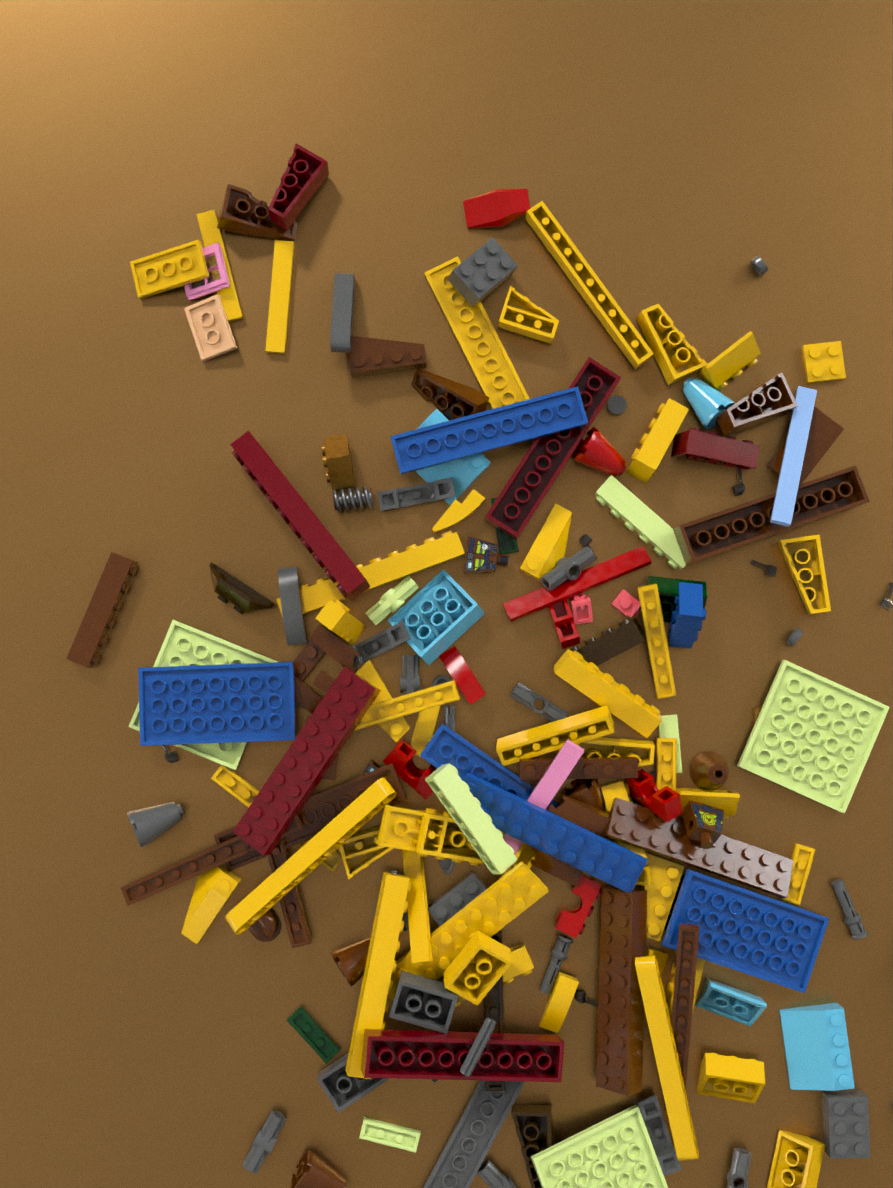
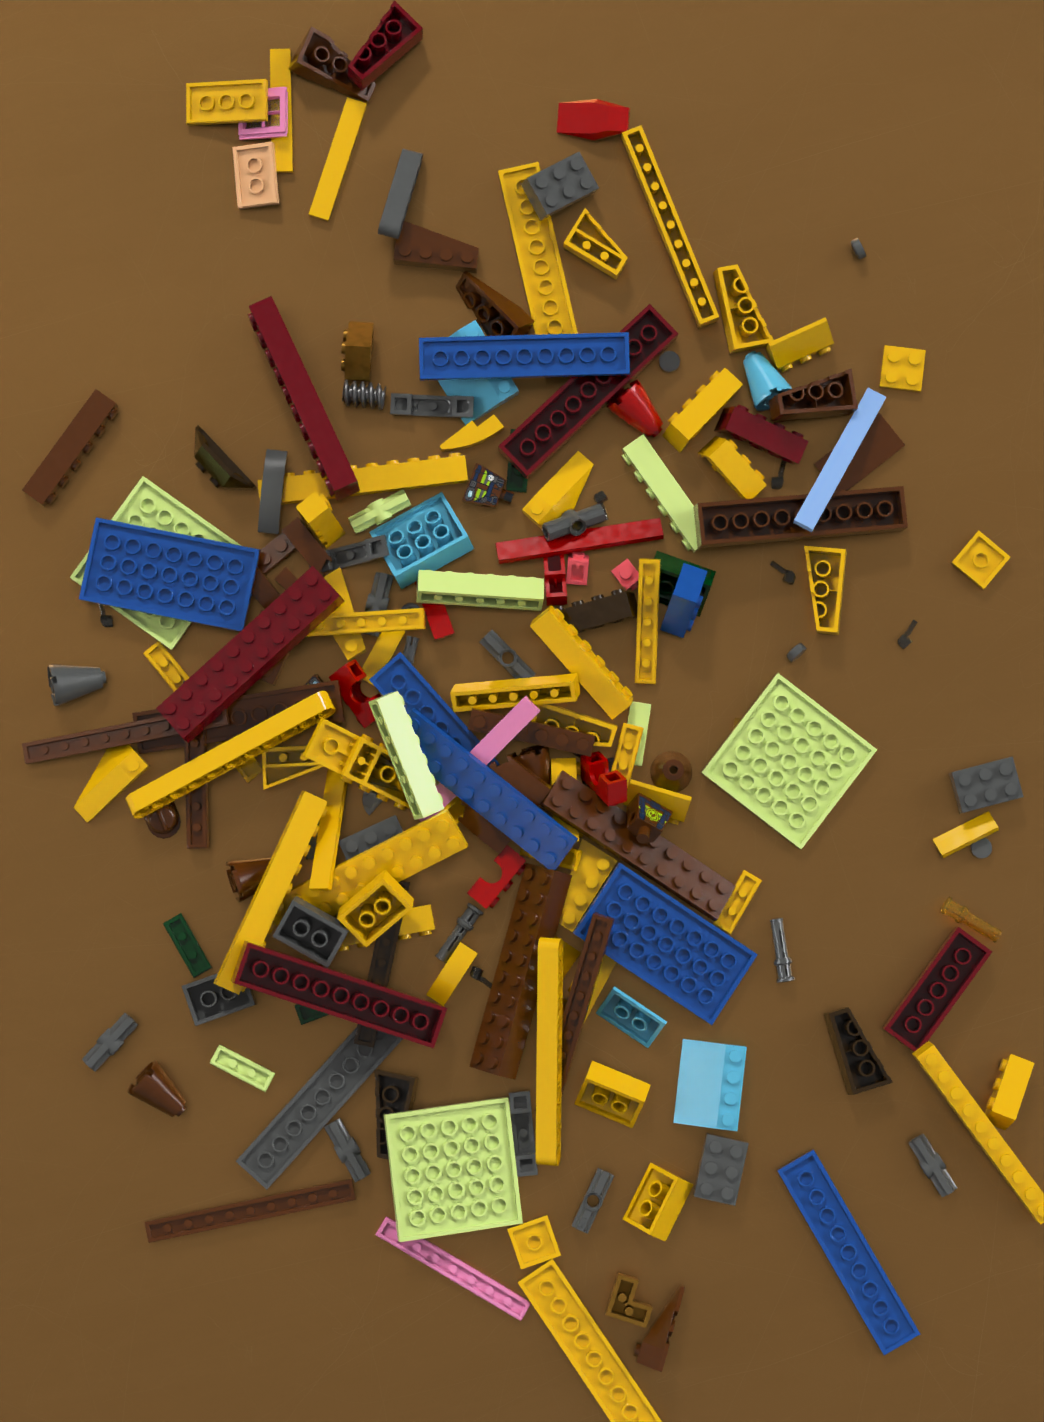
camera: 10 degrees right, 0 degrees up
dark grey axle [460,1017,496,1077] -> none
none -> yellowish green brick [416,570,544,611]
none -> yellow wedge [698,436,767,499]

